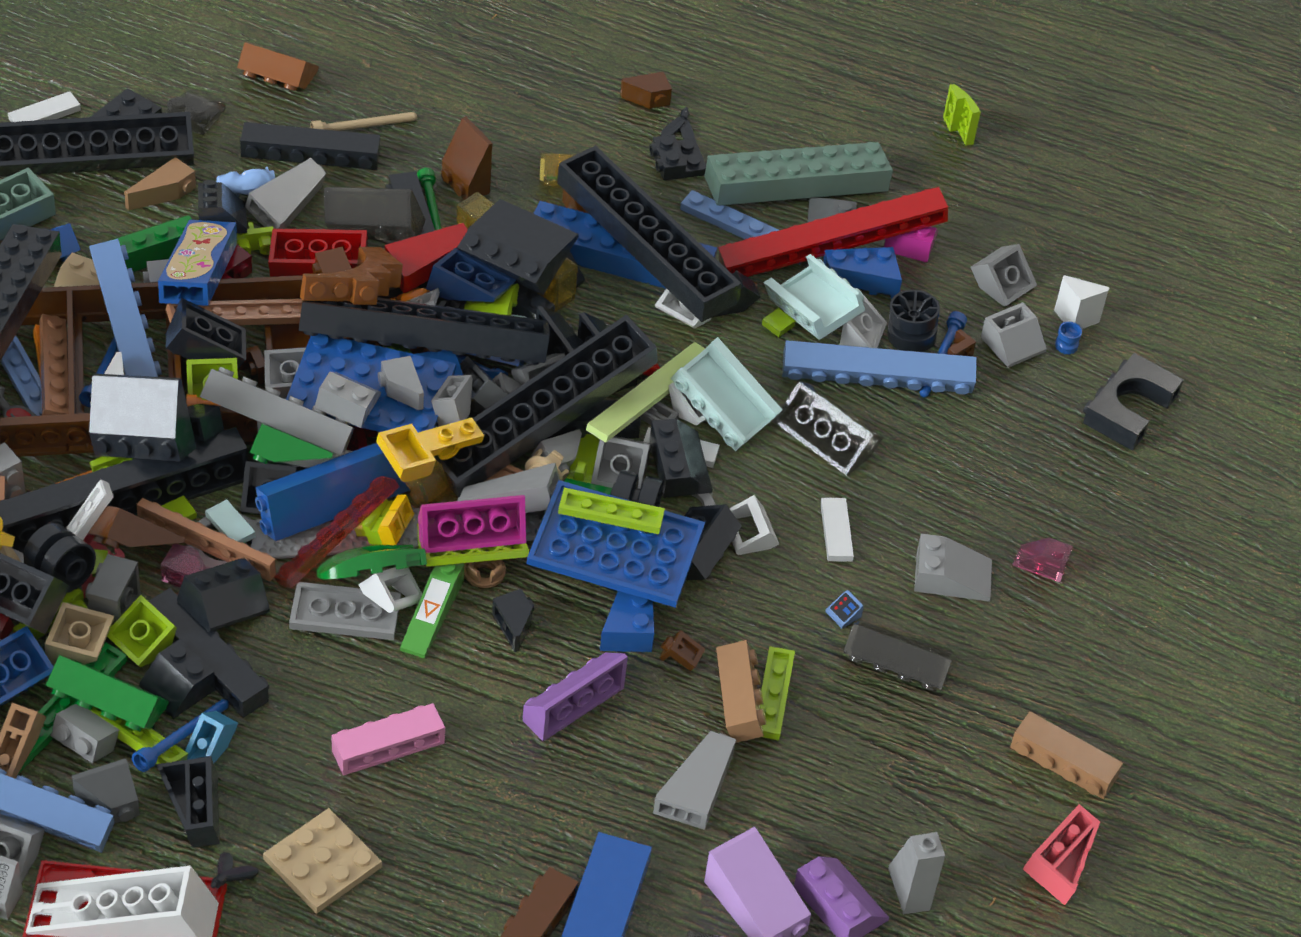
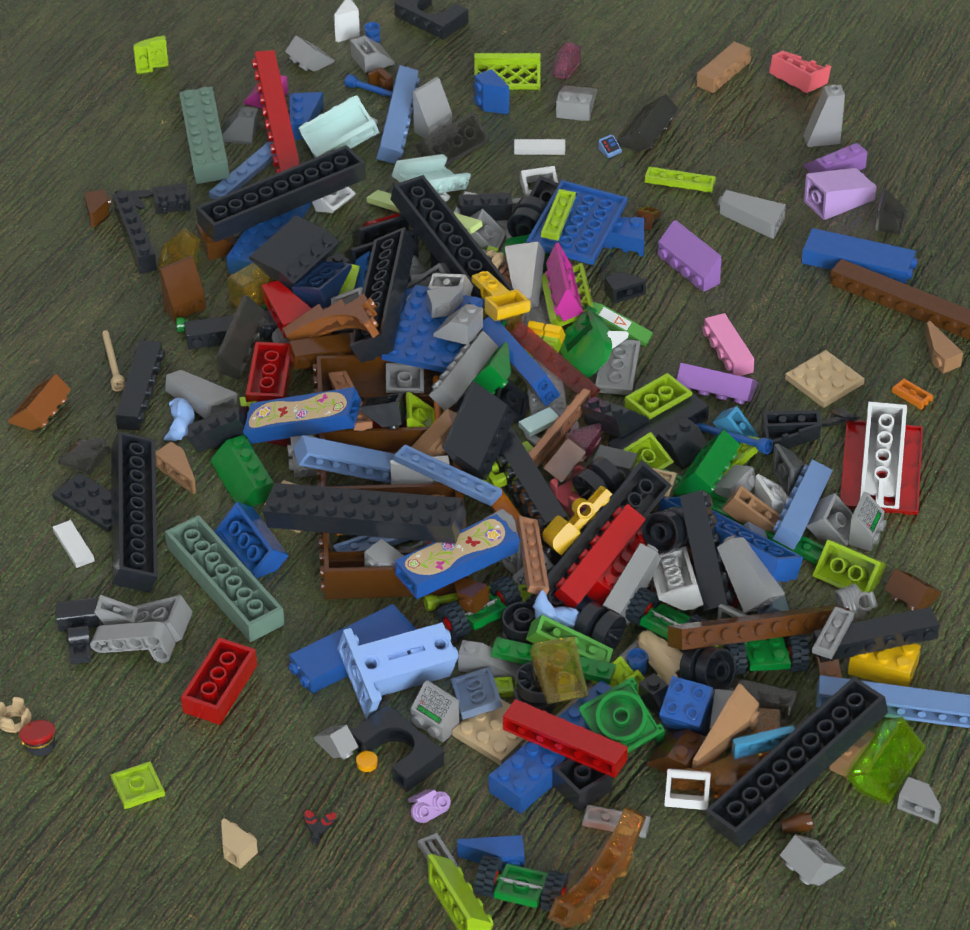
camera: 80 degrees left, 5 degrees down
white tile [67,480,113,540] -> none
medium nougat brick [716,640,766,743] -> none
black wheel [887,290,940,352] -> none
none -> black brick [112,191,157,274]
none -> medium blue plate [394,445,502,506]
none -> light grey slope [413,77,452,141]
none -> blue slope [473,69,509,114]
none -> lime fence [474,53,540,90]
none -> lime slope [625,373,692,420]
none -> medium lavender slope [677,363,758,404]
none -> white slope [754,474,789,514]

